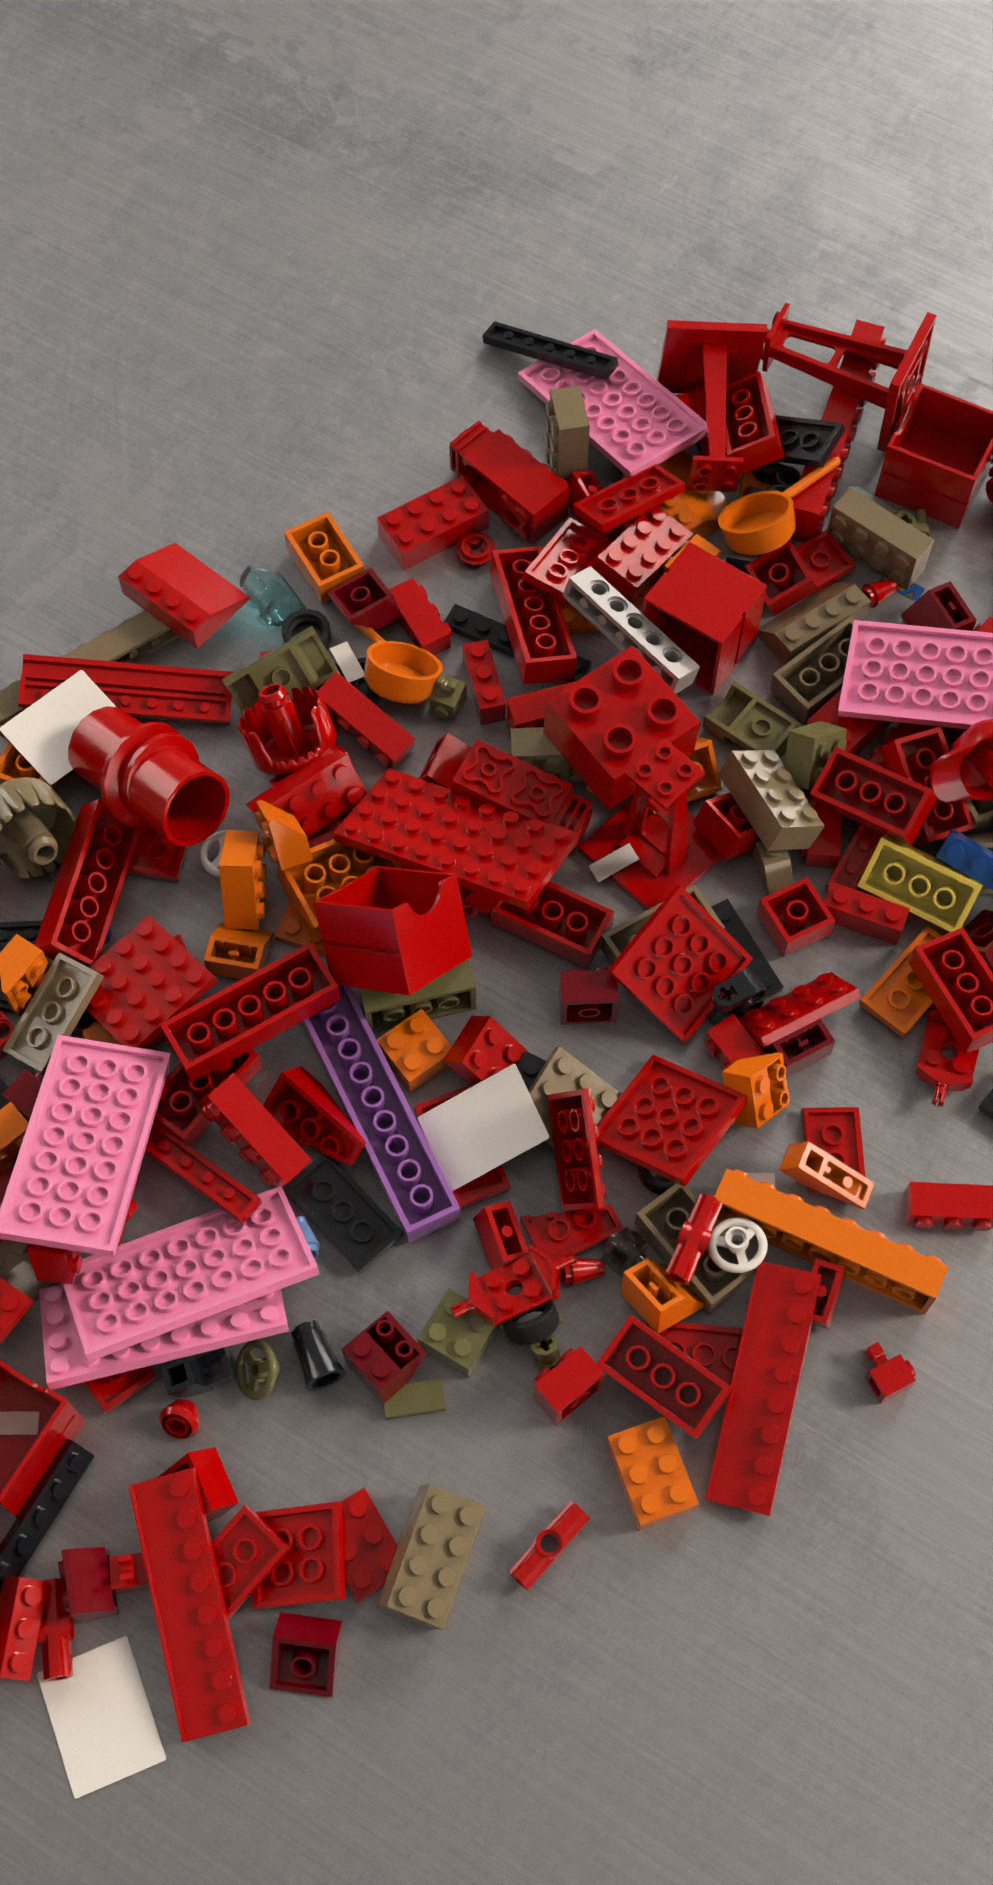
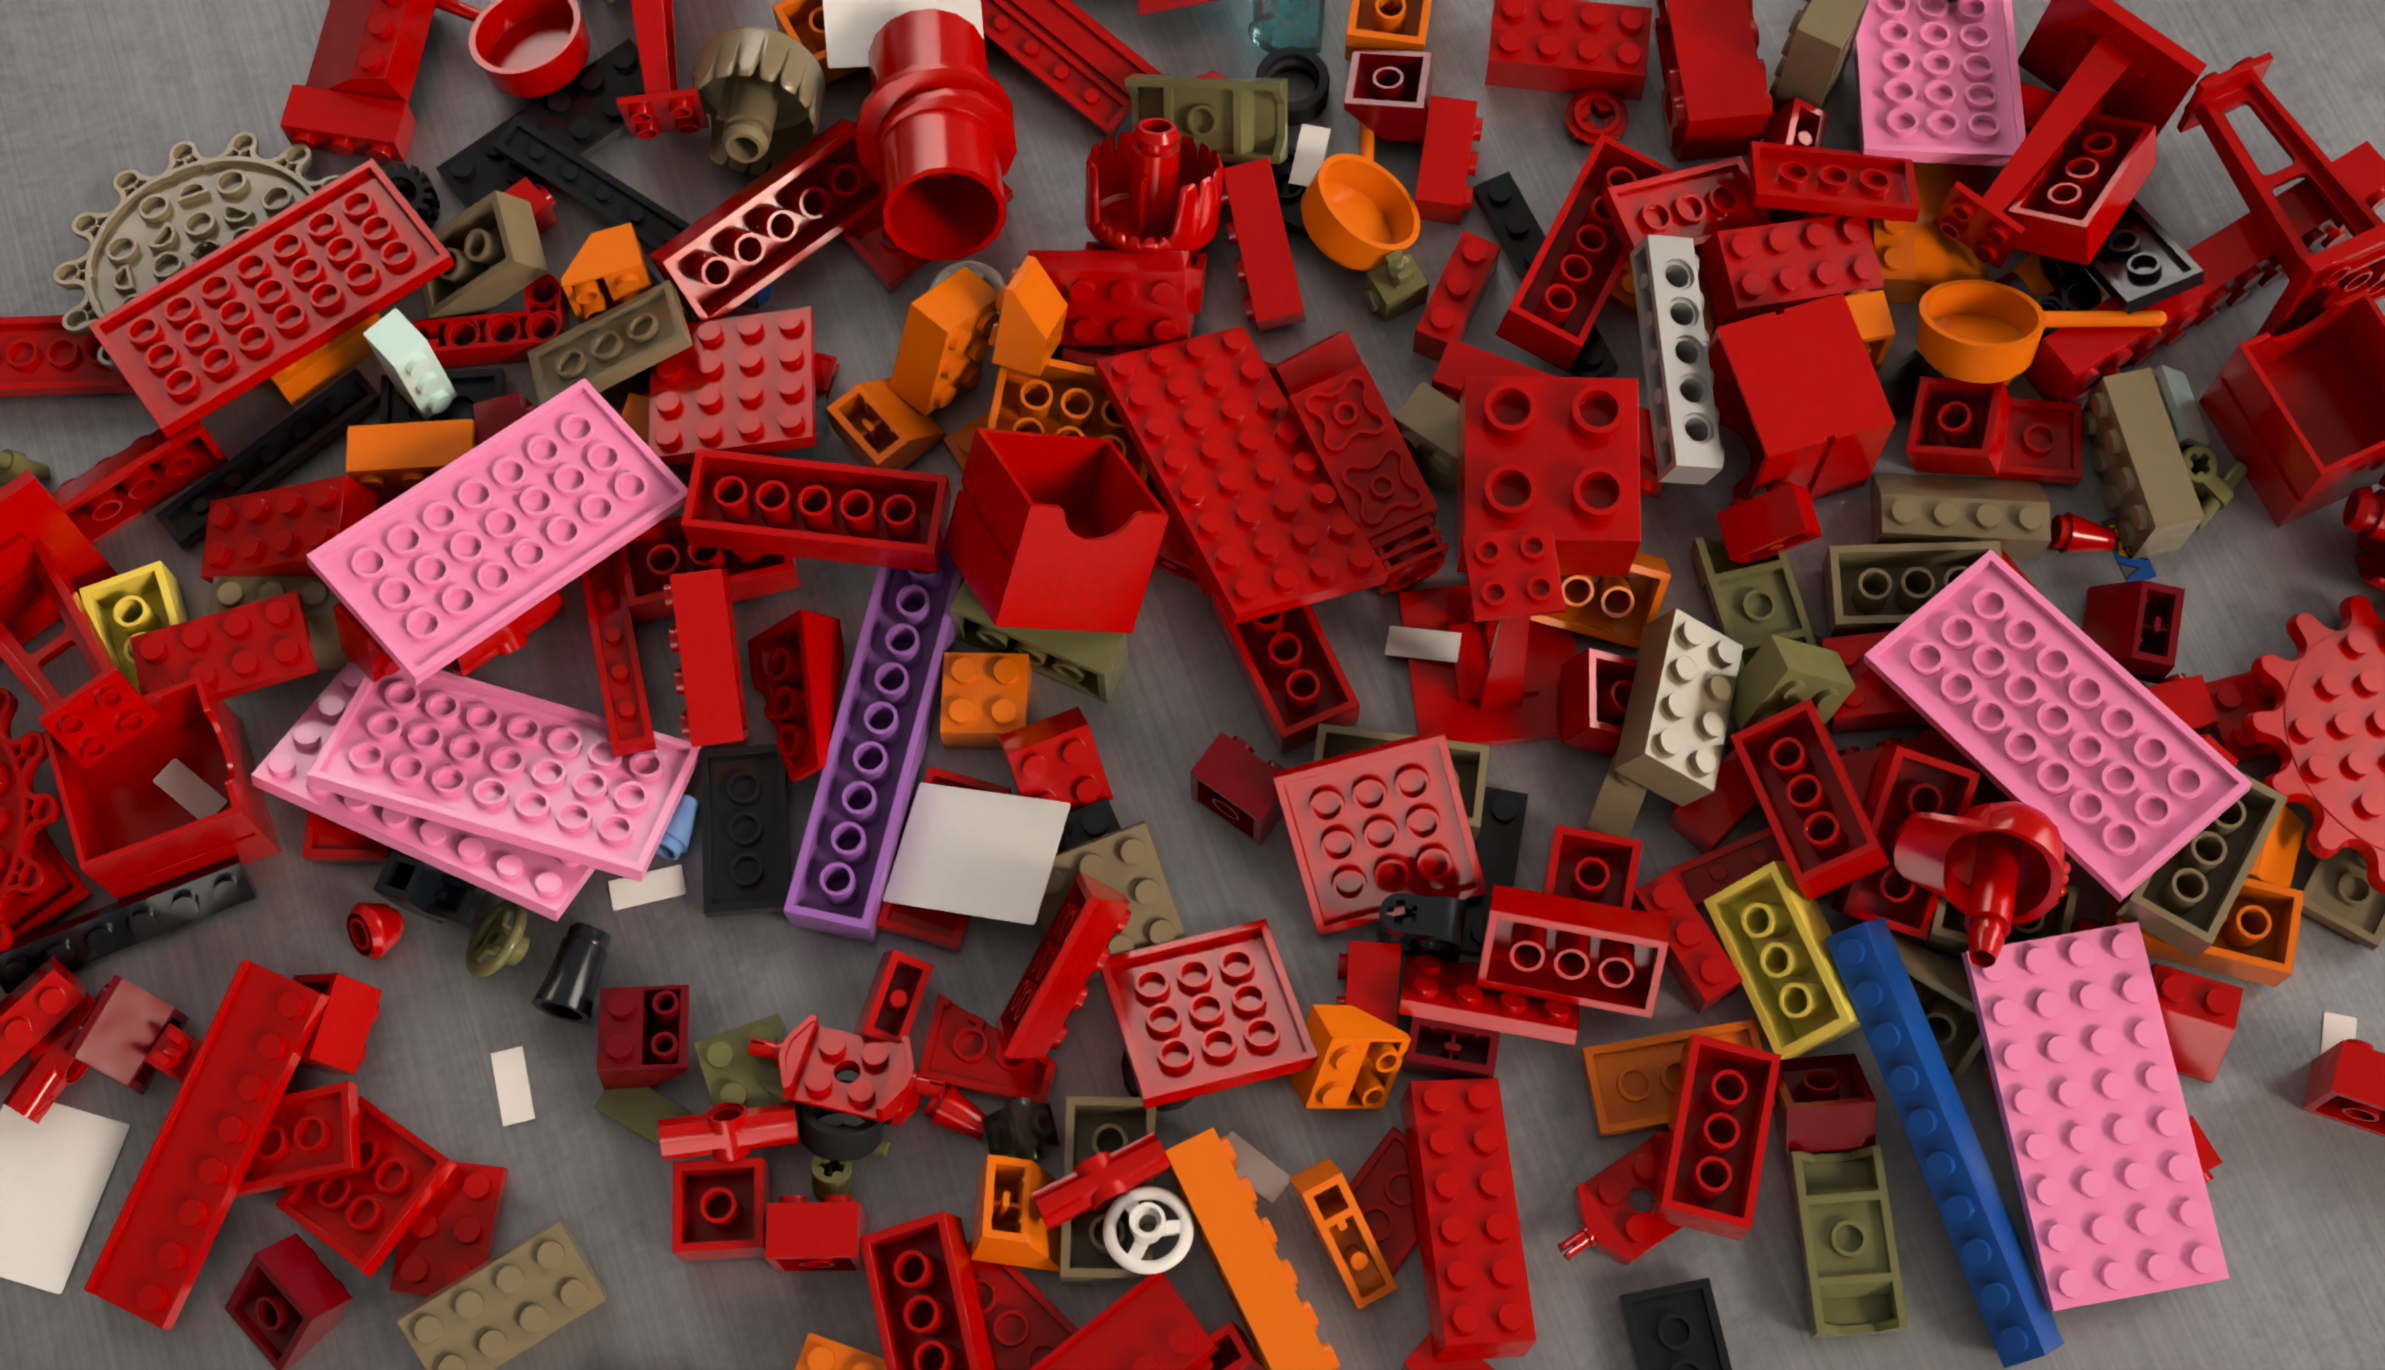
camera: 40 degrees right, 5 degrees up
none -> white sticker [490,1046,535,1127]
none -> white sticker [608,864,687,911]
none -> red piece [658,1102,799,1161]
none -> red brick [672,1157,771,1262]
none -> red brick [1401,1078,1536,1361]
none -> red brick [1476,884,1669,1018]
none -> red brick [1716,481,1822,566]

